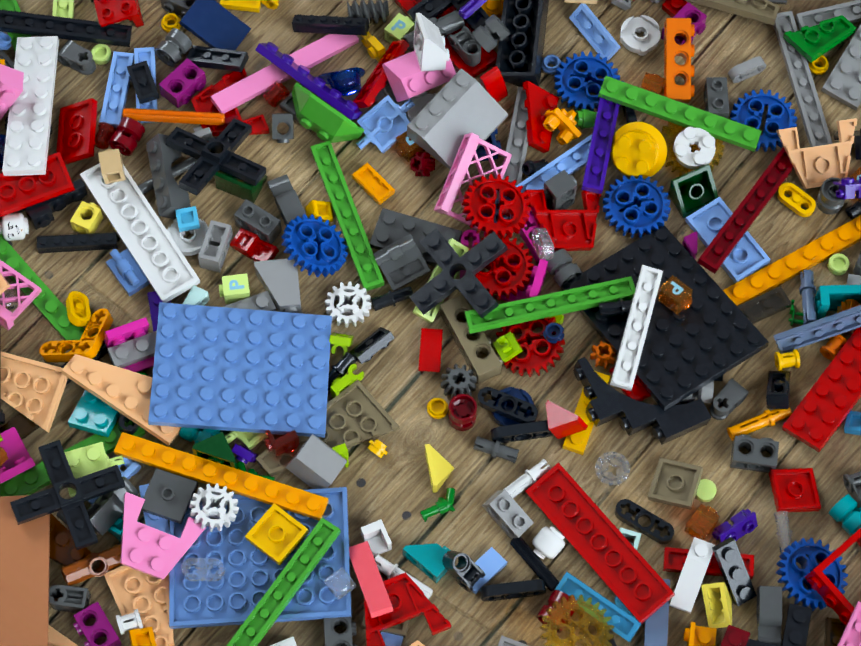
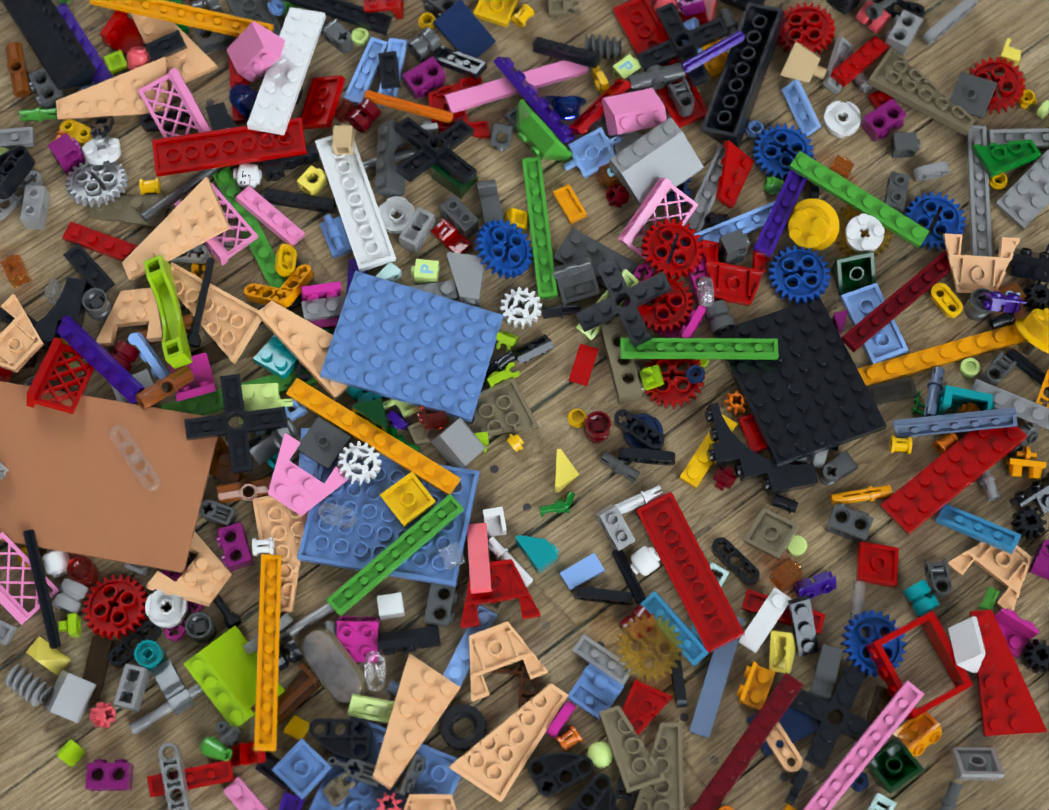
camera: 15 degrees right, 5 degrees up
medium azure plate [175,206,200,232] -> none
clear red bush [262,80,290,108] -> none
white slope [413,13,450,71] -> none
dark grey gear [440,364,477,399] -> none
black piece [442,550,485,592] -> none
dark grey wheel [472,14,511,53] -> none
red slope [480,66,508,103] -> none
light orange hips [543,107,582,145] -> none
slope [545,400,588,439] -> none
clear gear [595,452,630,486] -> none
black axle [599,299,632,316] -> none
white tile [610,265,663,391] -> none
clear orange brick [658,275,693,315] -> none
orange brick [664,18,695,103] -> none
black slope [766,371,791,409] -> none
none -> bright pink plate [235,186,305,247]
none -> dark red gear [713,465,737,491]
none -> black pin [772,494,799,514]
none -> dark grey brick [890,132,920,158]

